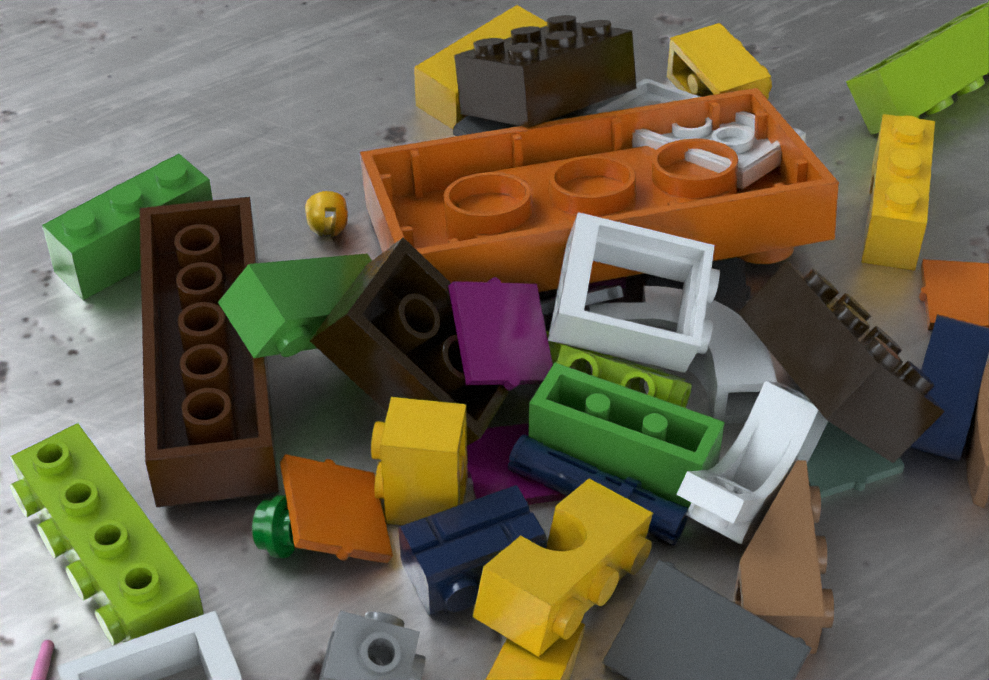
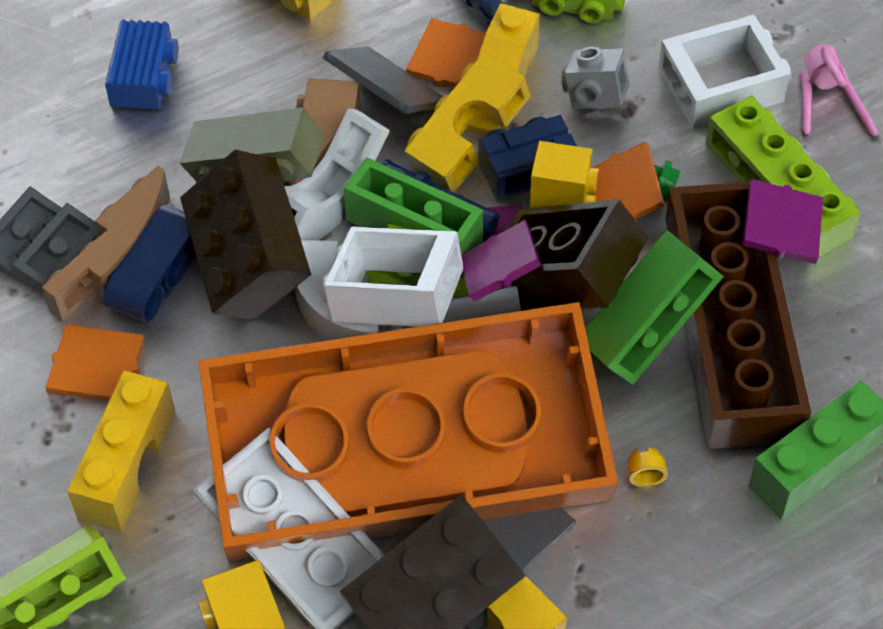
camera: 175 degrees left, 10 degrees up
none -> olive brick [180,107,325,183]
none -> magenta piece [742,179,824,264]

